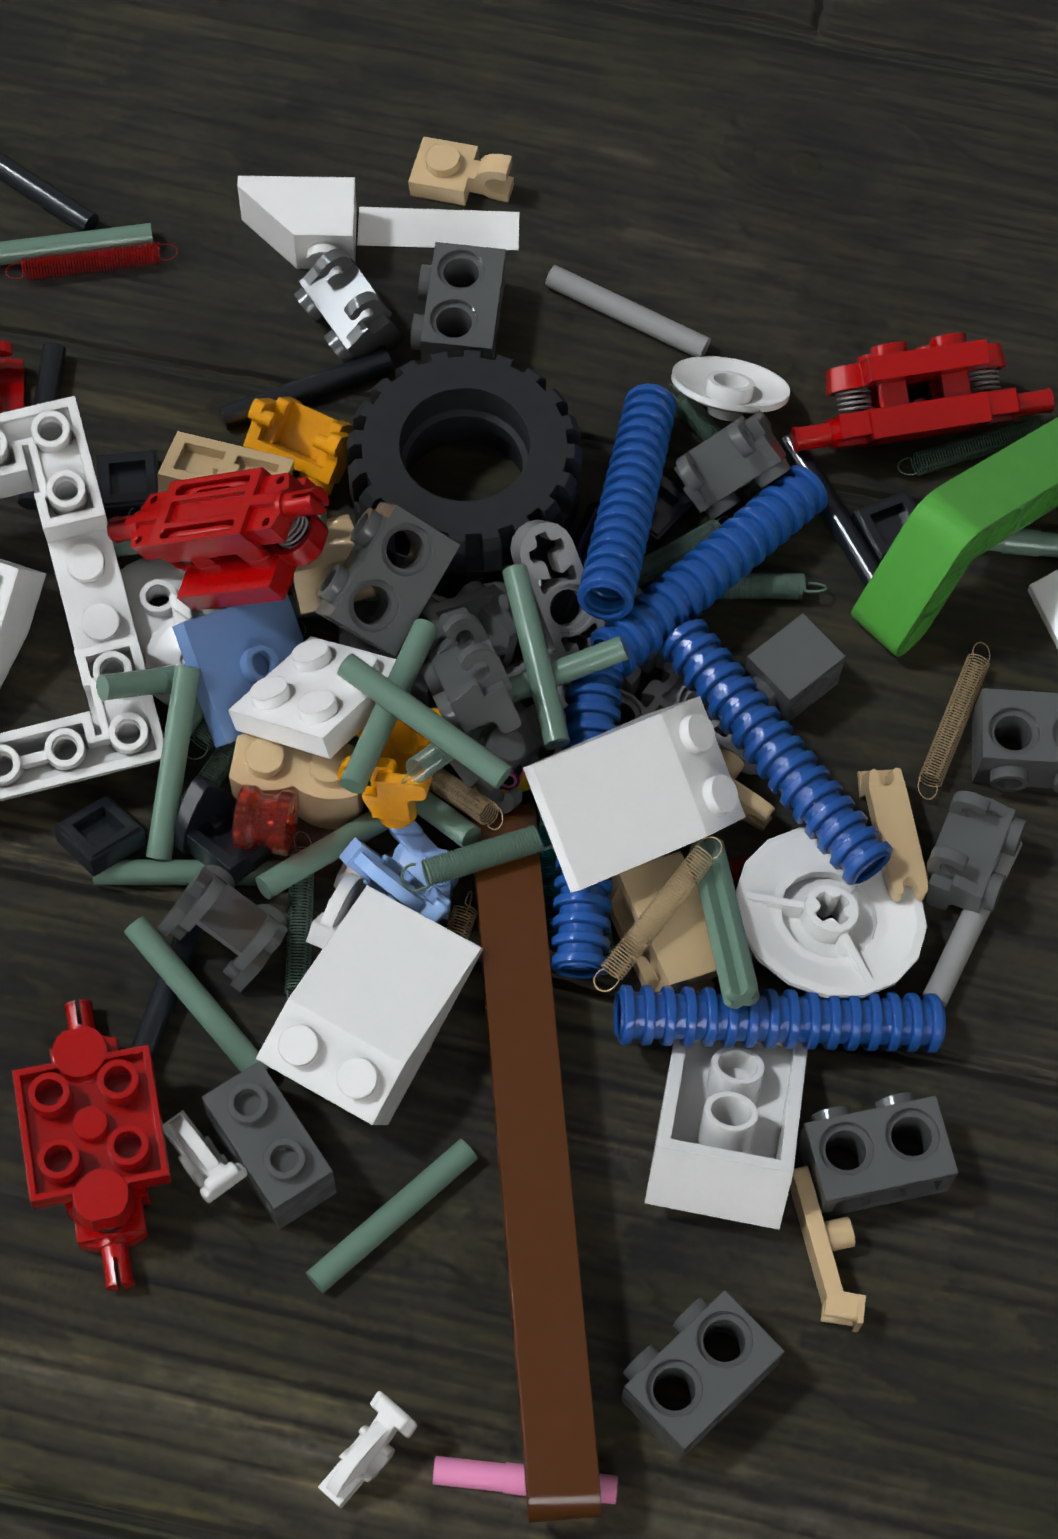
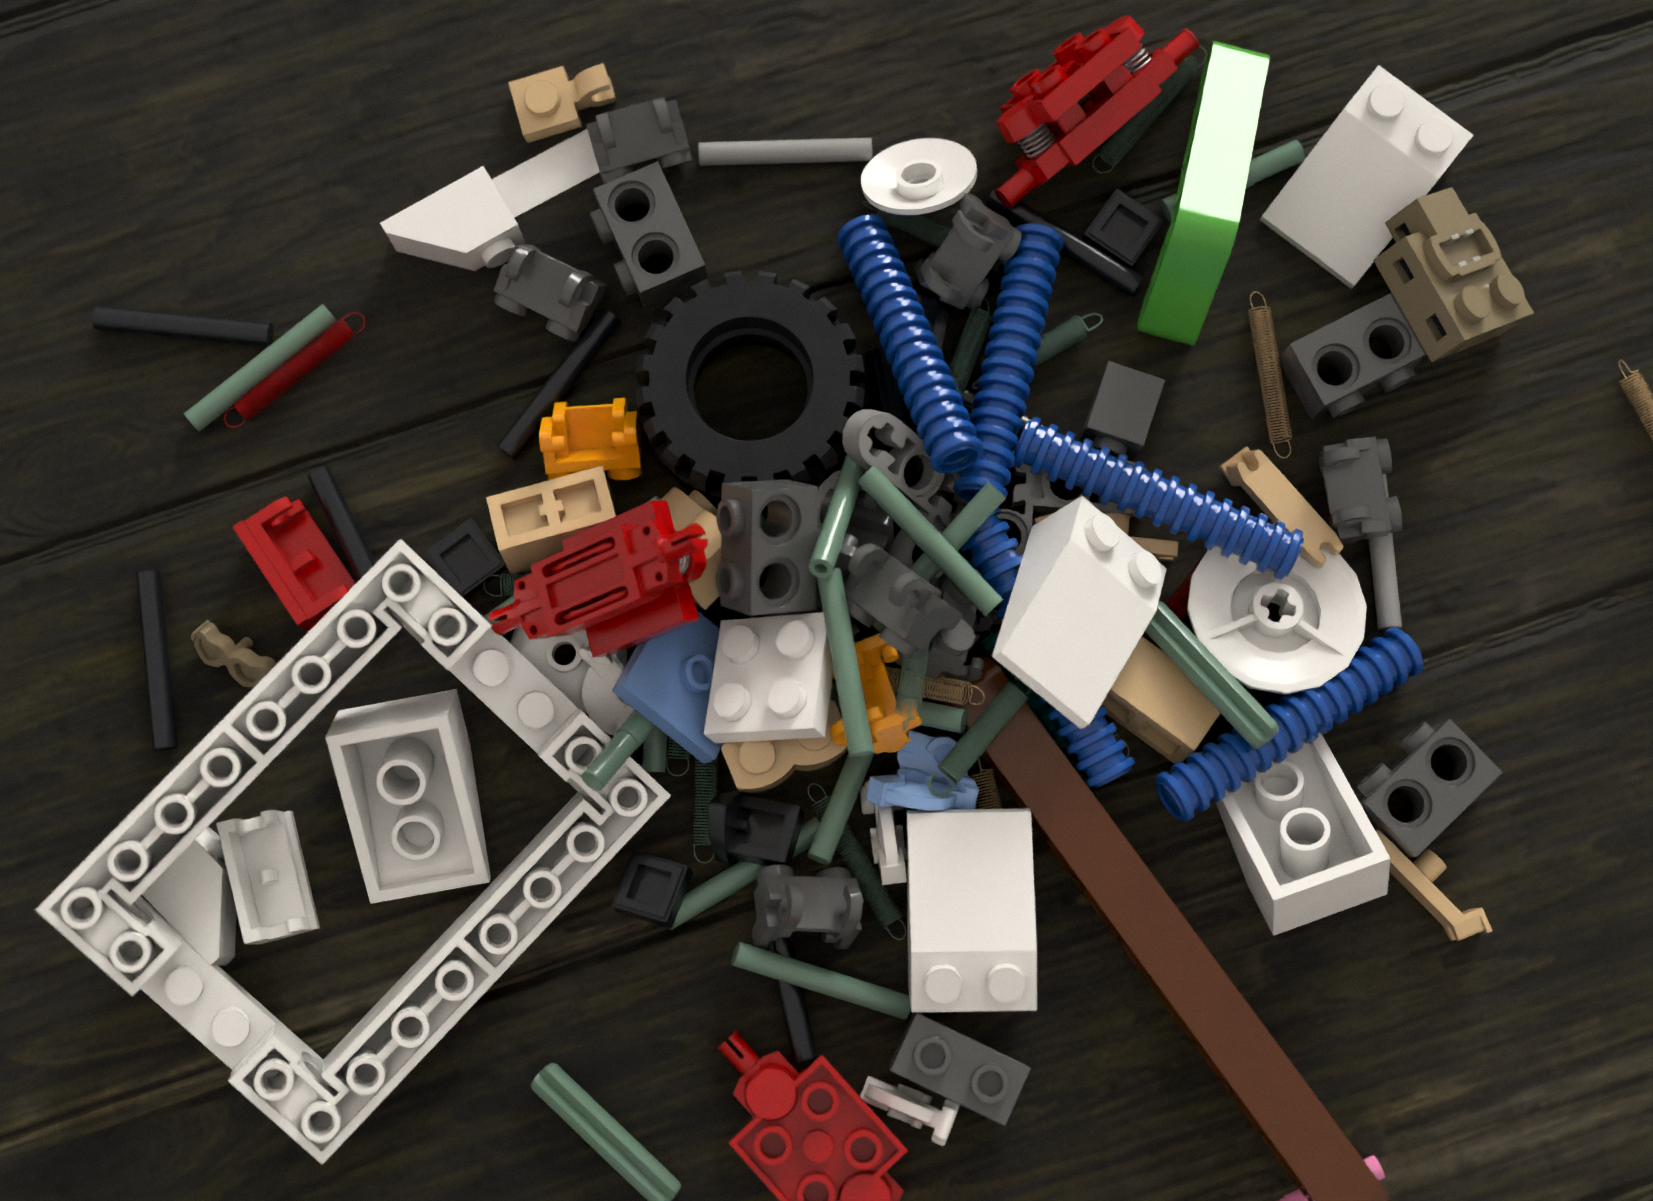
camera: 30 degrees left, 15 degrees up
sand green bar [146,664,201,860] -> none
clear red wheel [232,784,299,856] -> none
sand green bar [306,1139,478,1293] -> none
sand green bar [337,653,512,789] -> none
tan piece [593,836,722,992] -> none
dark grey brick [621,1290,785,1462] -> none
none -> dark grey piece [586,97,692,184]
none -> sand green piece [809,447,872,578]

